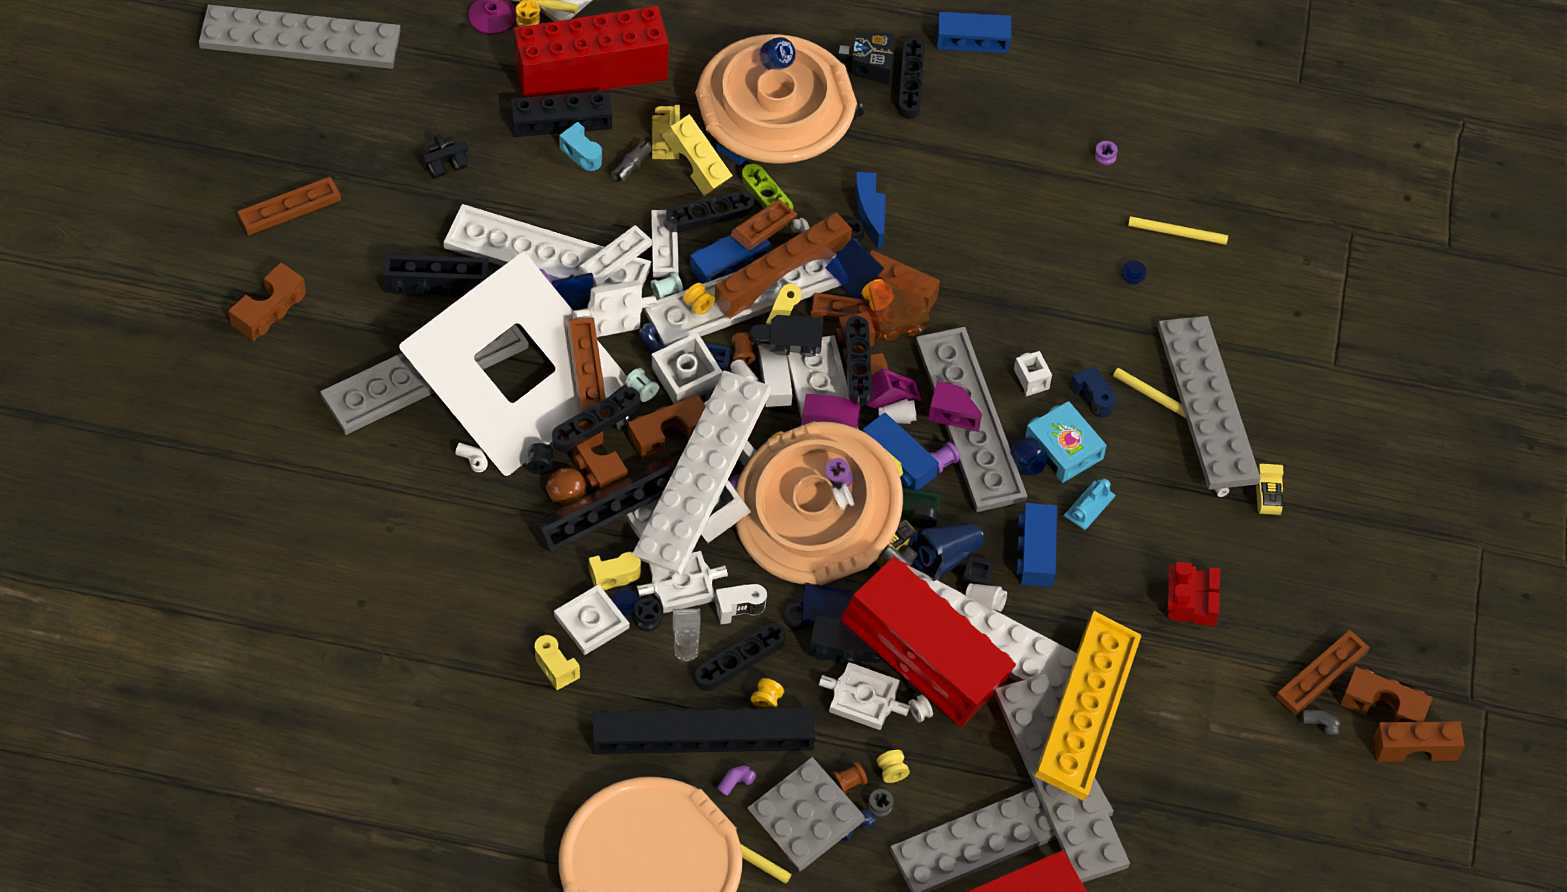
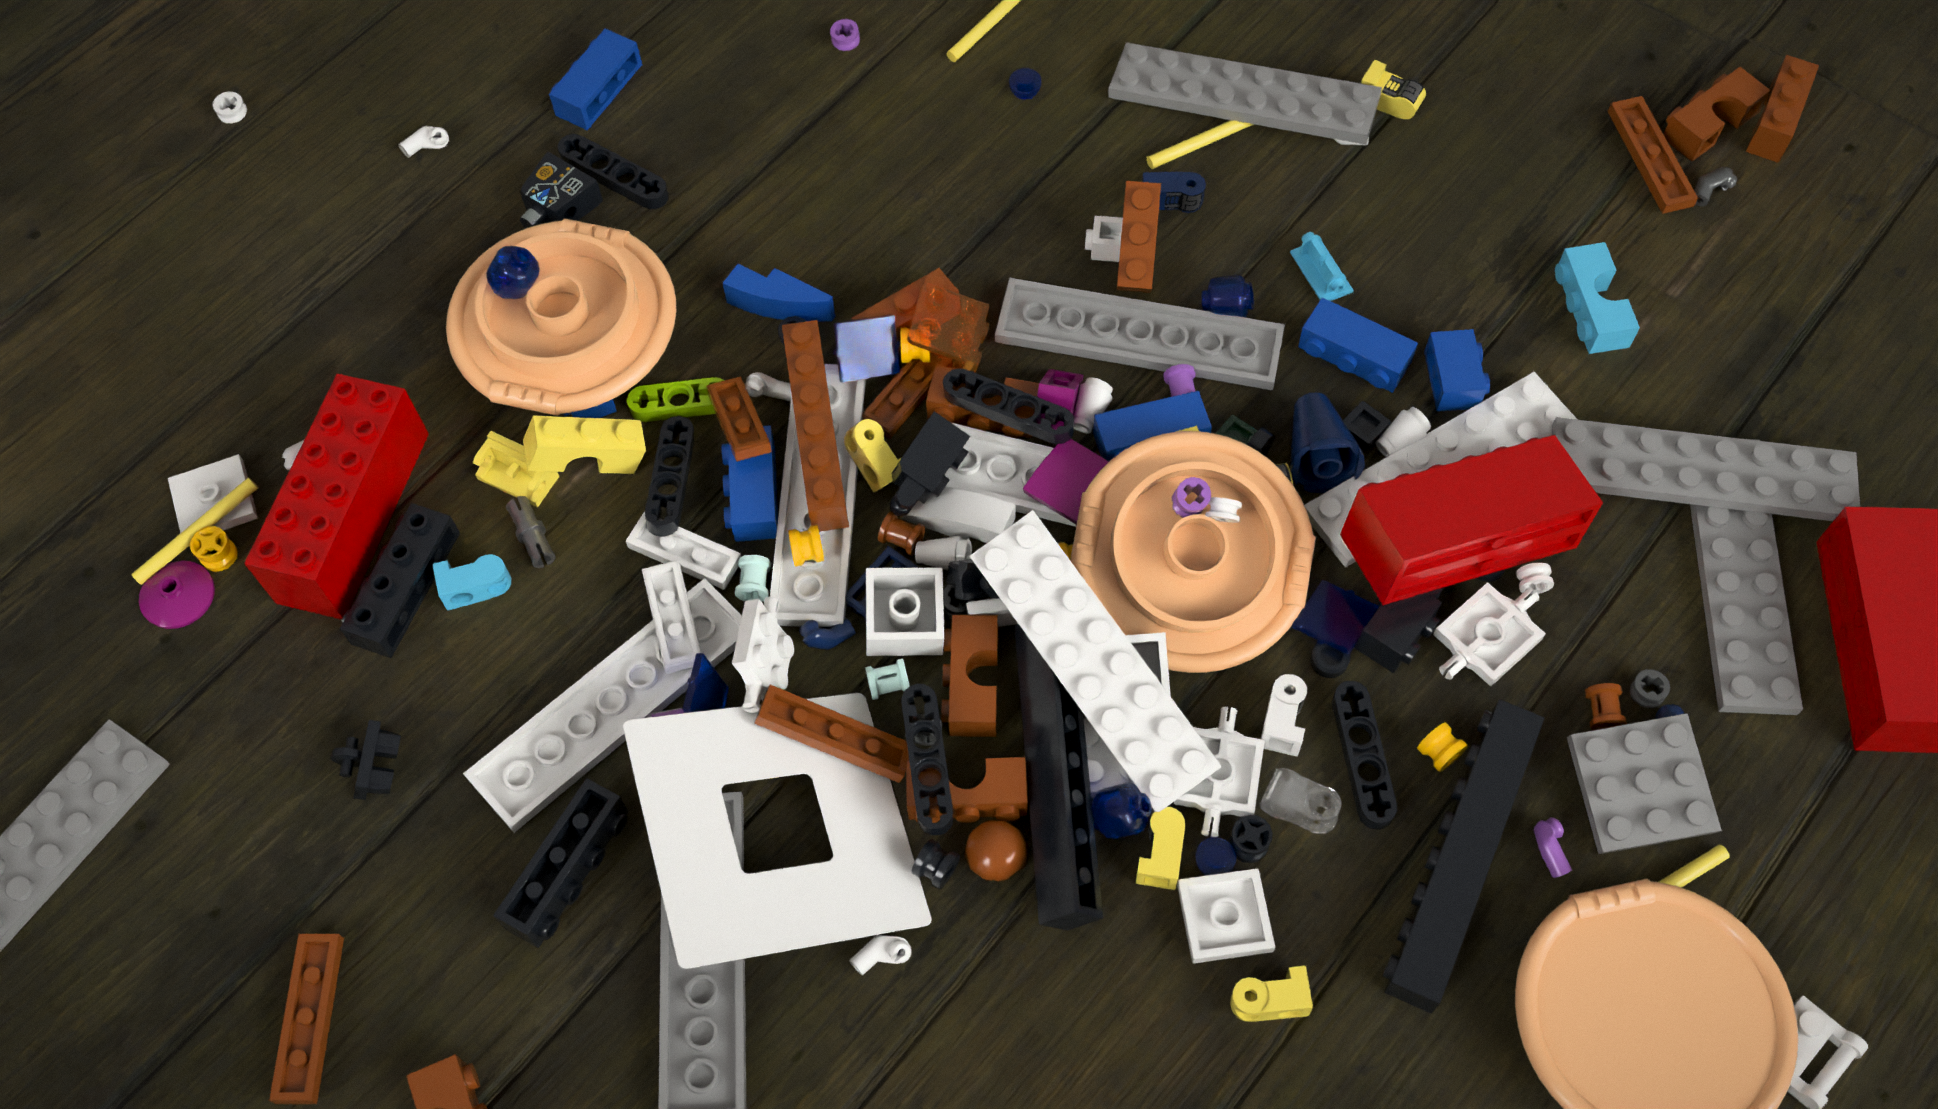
camera: 55 degrees left, 5 degrees up
light yellow wheel [877,750,910,783] -> none
dark grey arm [881,544,917,566] -> none
magenta slope [928,381,982,432] -> none
medium azure panel [1025,401,1107,483] -> none
yellow plate [1034,611,1141,801] -> none
red hips [1167,562,1220,626] -> none
none -> clear blue head [1092,782,1152,839]
none -> dark orange arch [1117,181,1161,293]
none -> blue brick [1424,329,1490,411]
none -> medium azure arch [1555,242,1640,354]

